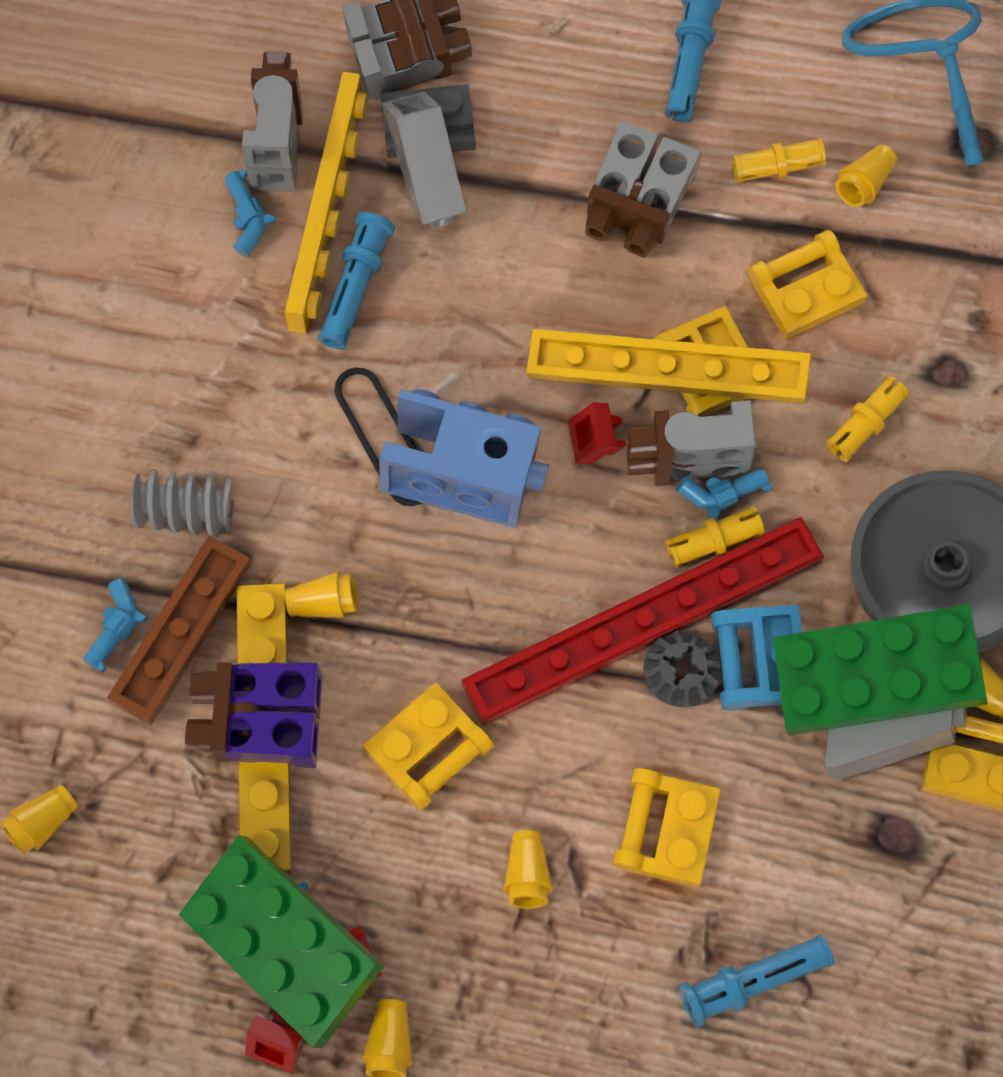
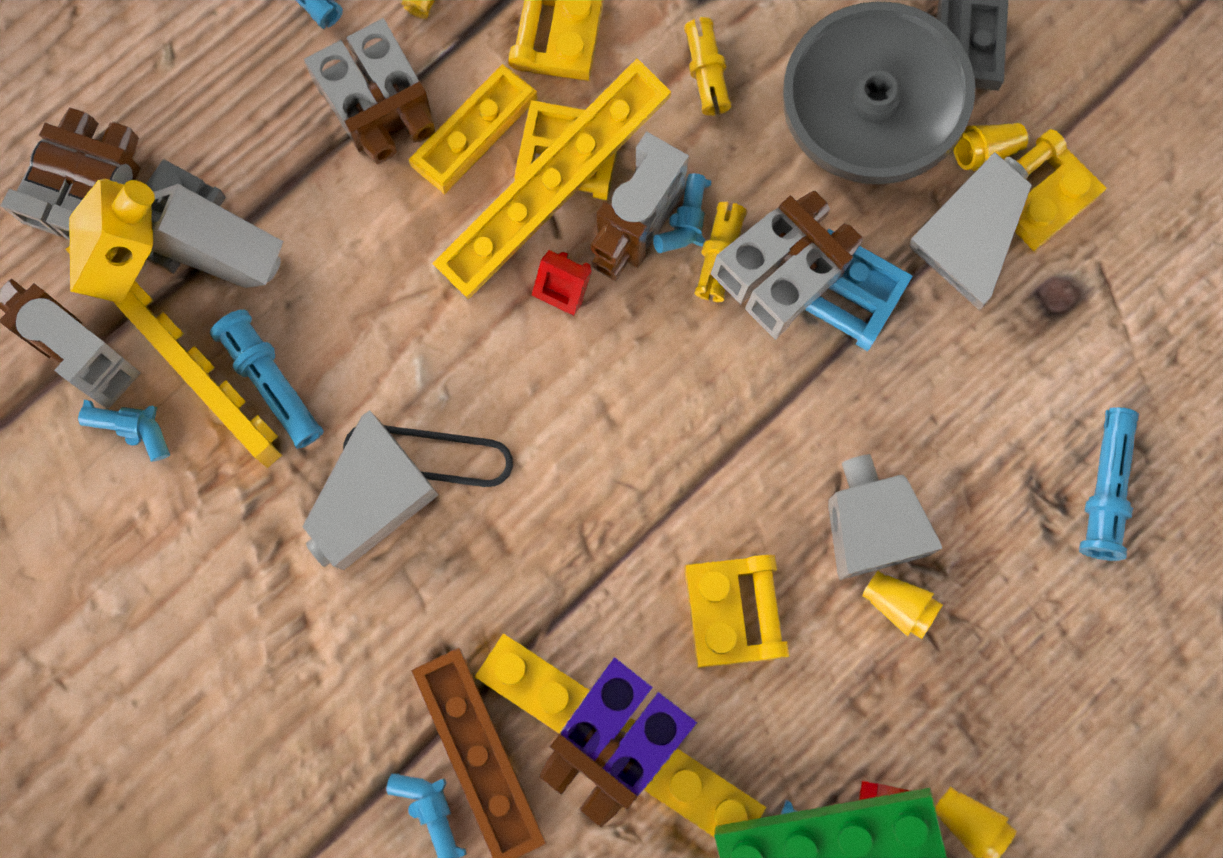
camera: 55 degrees left, 5 degrees up
light grey piece [130,469,235,537] -> none
yellow cone [285,571,359,618] -> none
medium blue torso [379,389,549,528] -> none
red tile [462,517,824,726] -> none
yellow plate [612,768,720,888] -> none
dark grey gear [644,630,722,707] -> none
green plate [773,604,988,736] -> none
none -> yellow torso [69,179,155,304]
none -> light grey slope [302,410,439,570]
none -> yellow tile [408,63,538,194]
none -> light grey hips [711,191,863,340]
none -> light grey torso [828,454,942,580]

